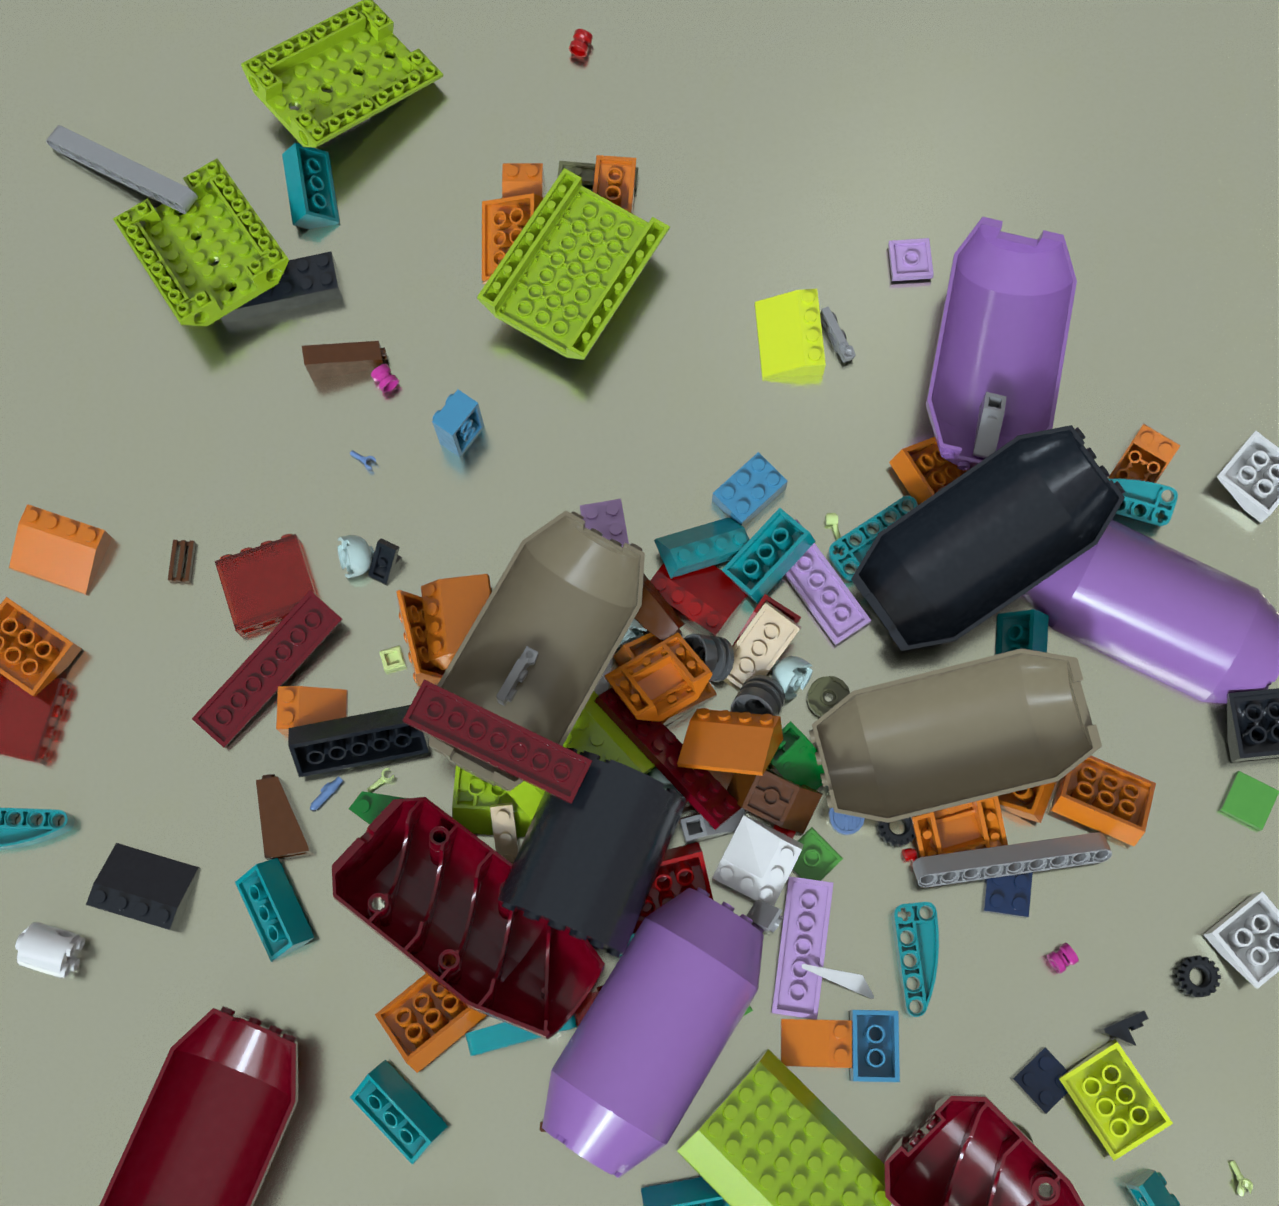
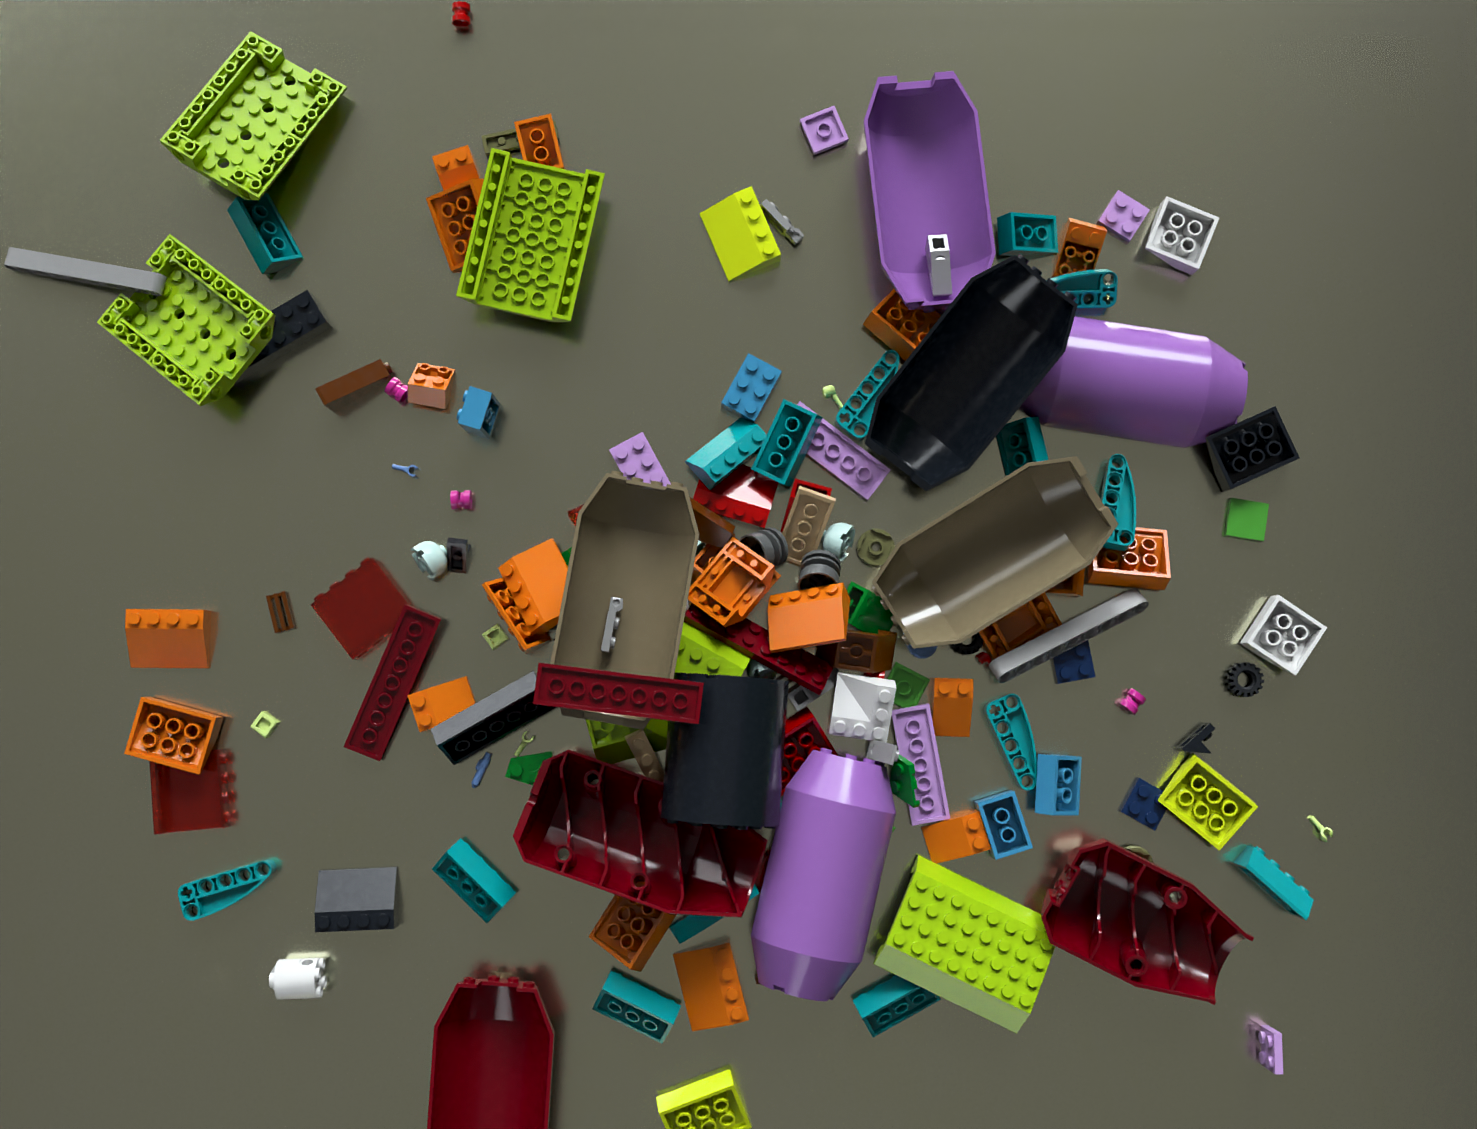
camera: 25 degrees left, 10 degrees up
reddish brown slope [256,774,313,860] -> none
white sticker [802,964,874,999] -> none
none -> yellowish green tile [250,711,279,738]
none -> orange slope [408,363,455,409]
none -> dark pink wheel [450,490,473,510]
none -> orange slope [673,939,749,1031]
none -> green wing [890,755,920,808]
none -> orange slope [931,678,973,737]
none -> teal slope [997,212,1058,256]
none -> dark azure brick [1035,754,1082,815]
none -> lavender plate [1097,190,1150,243]
none -> teal beam [1101,454,1136,551]

